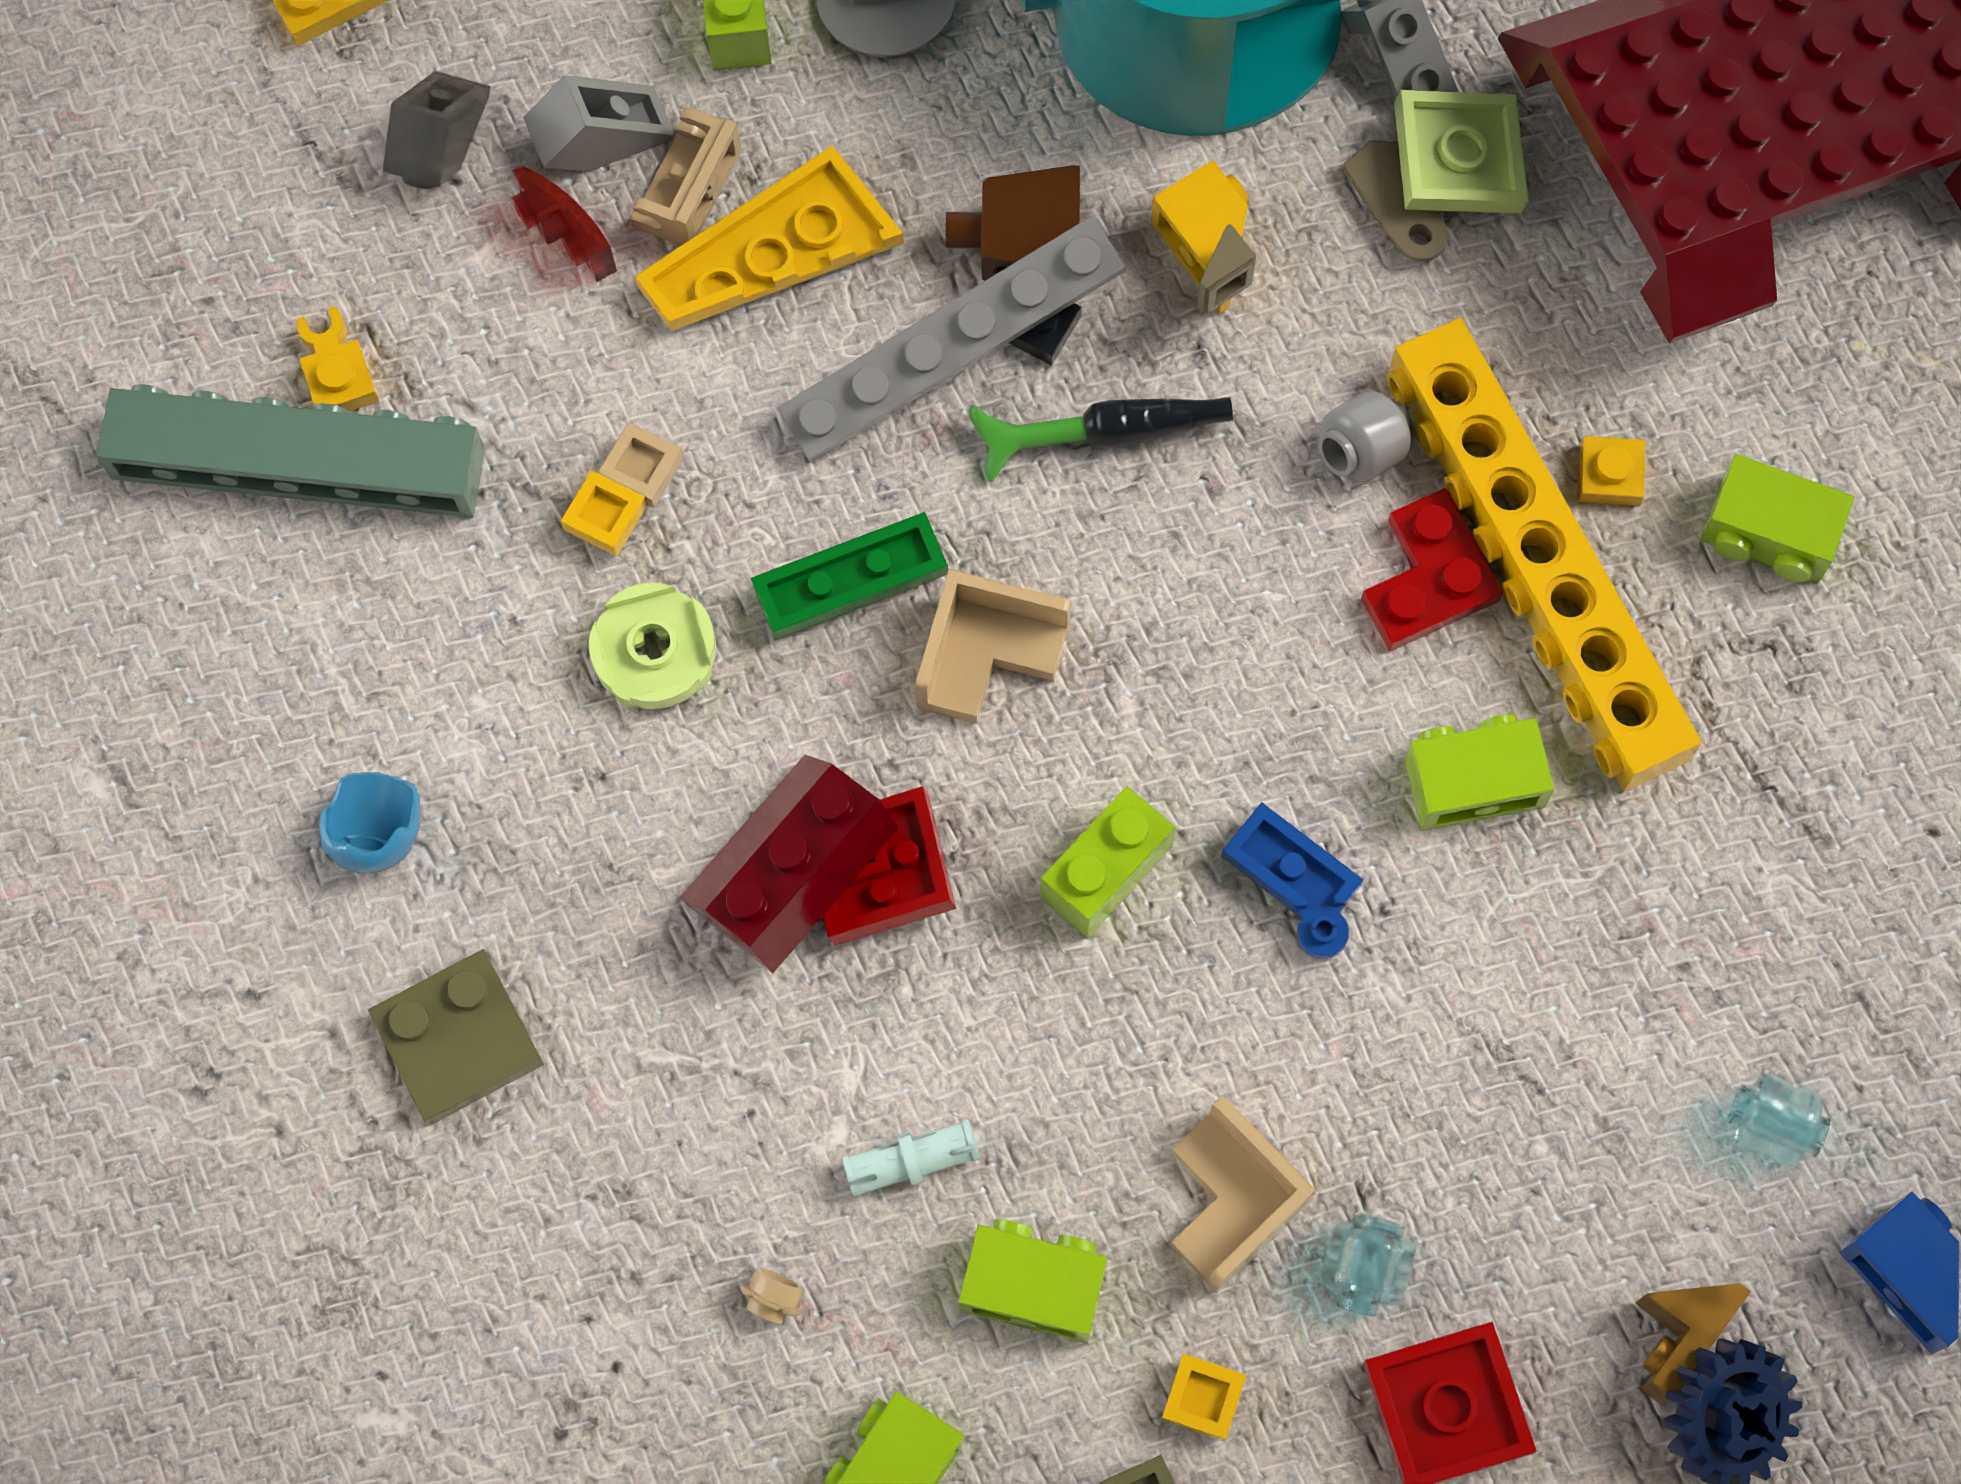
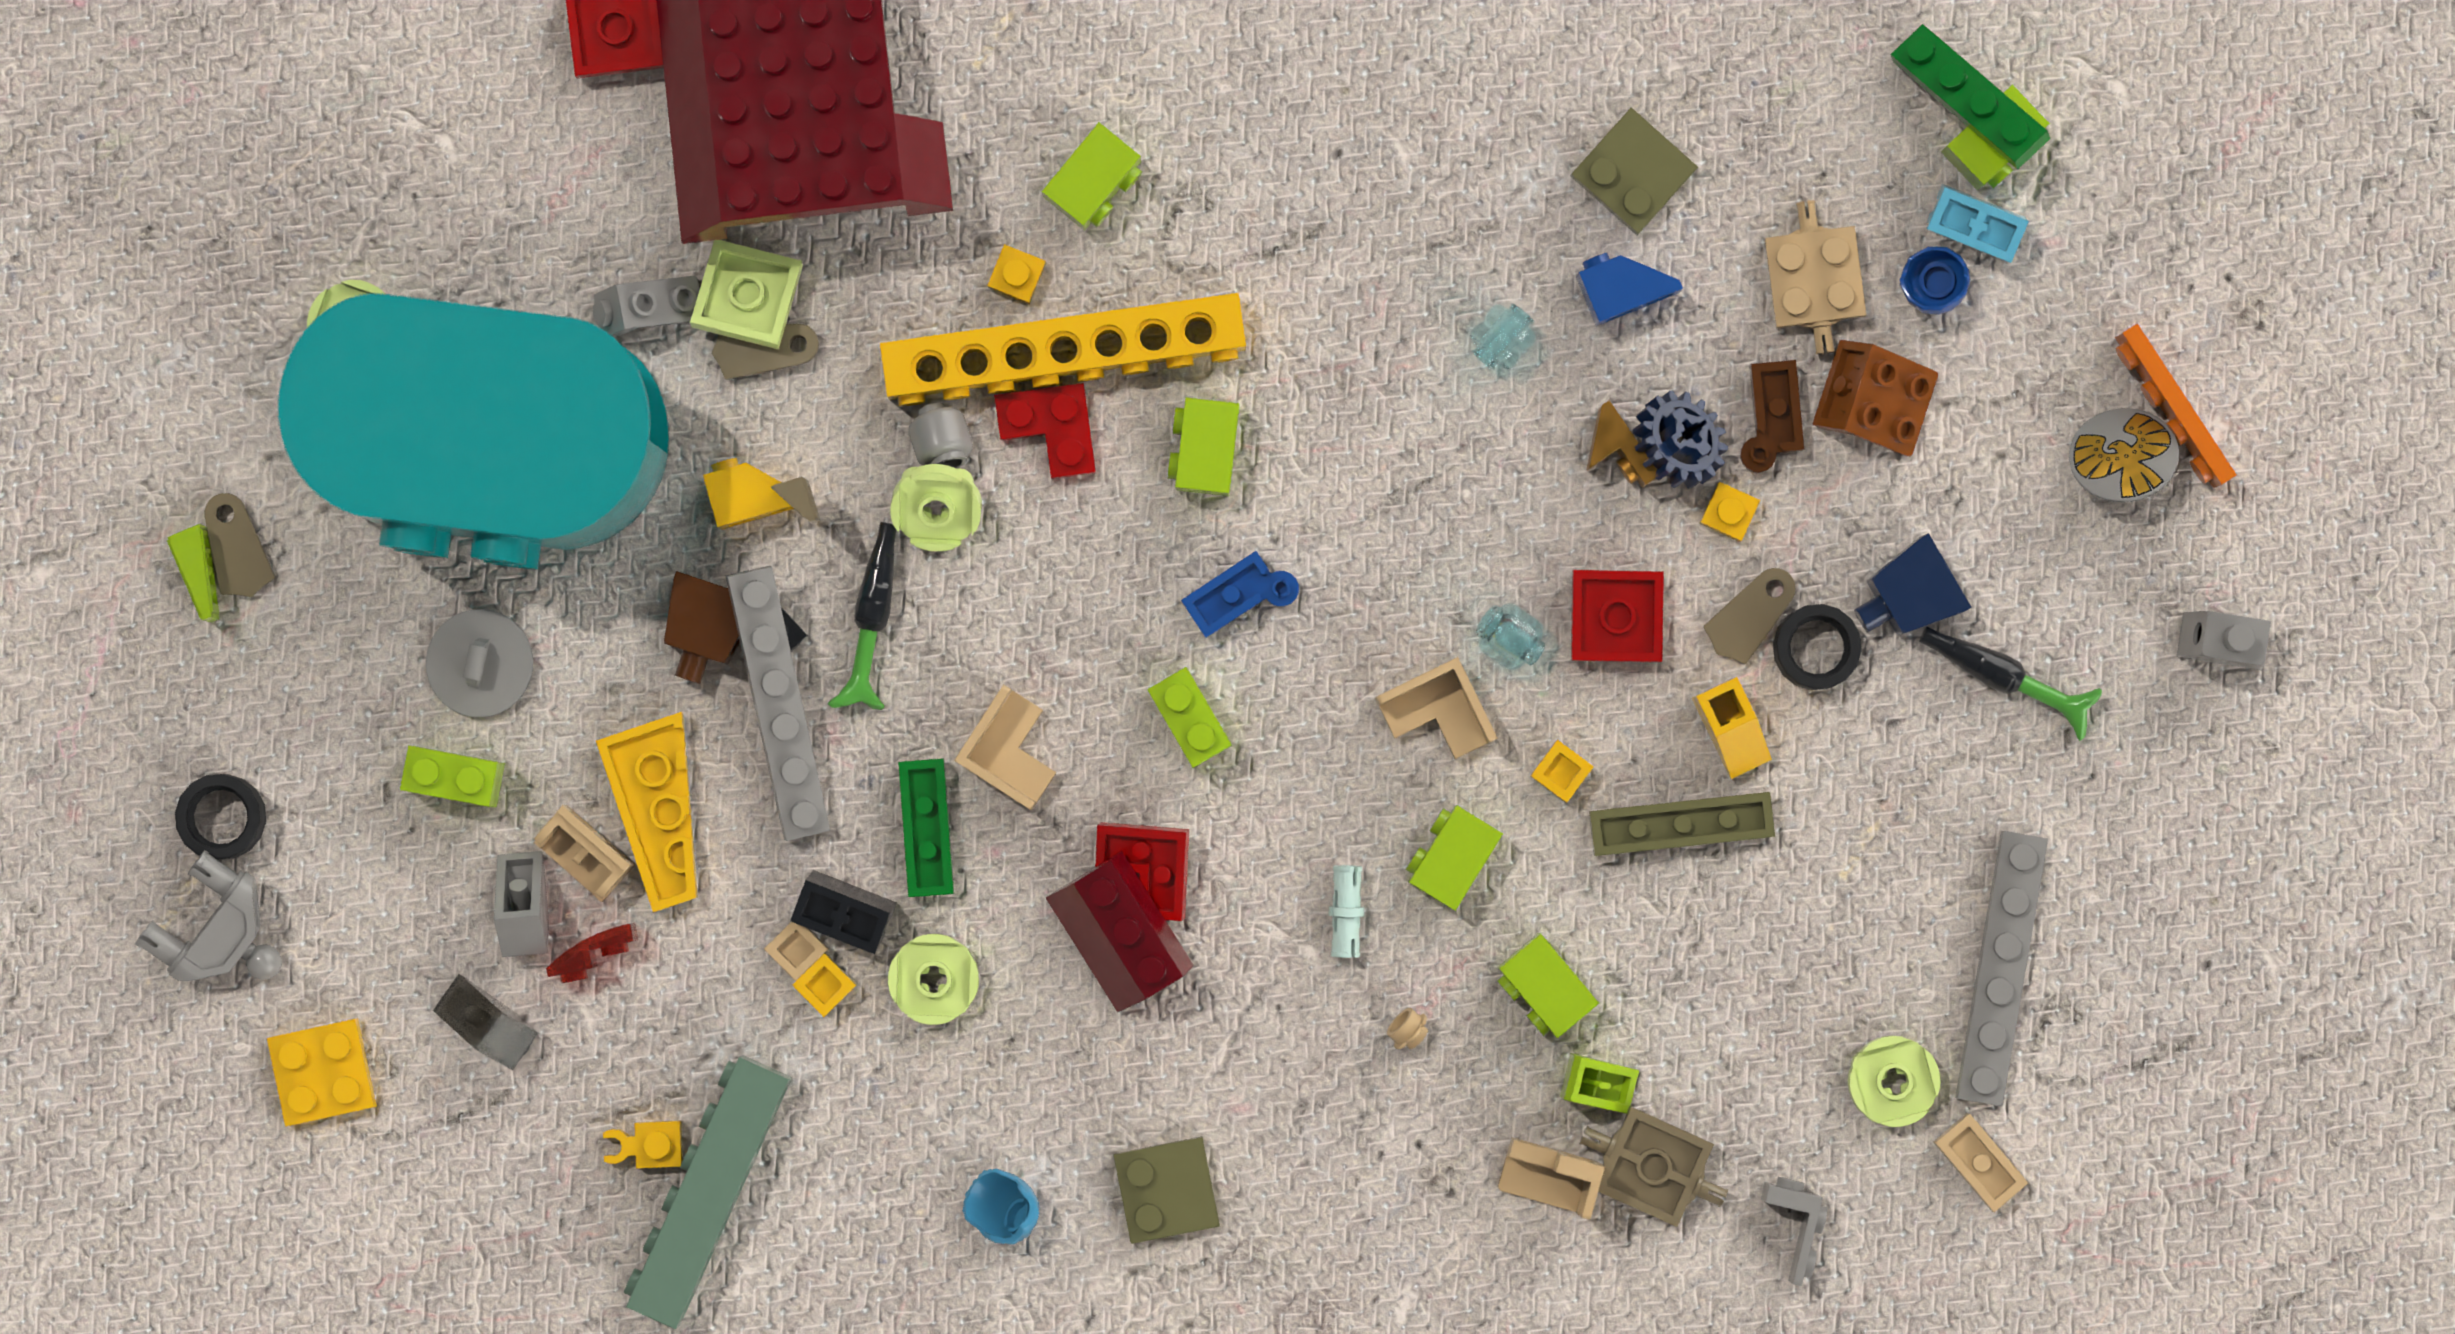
camera: 75 degrees left, 15 degrees up
none -> black hinge [790,870,897,954]
none -> yellowish green plate [890,464,982,551]

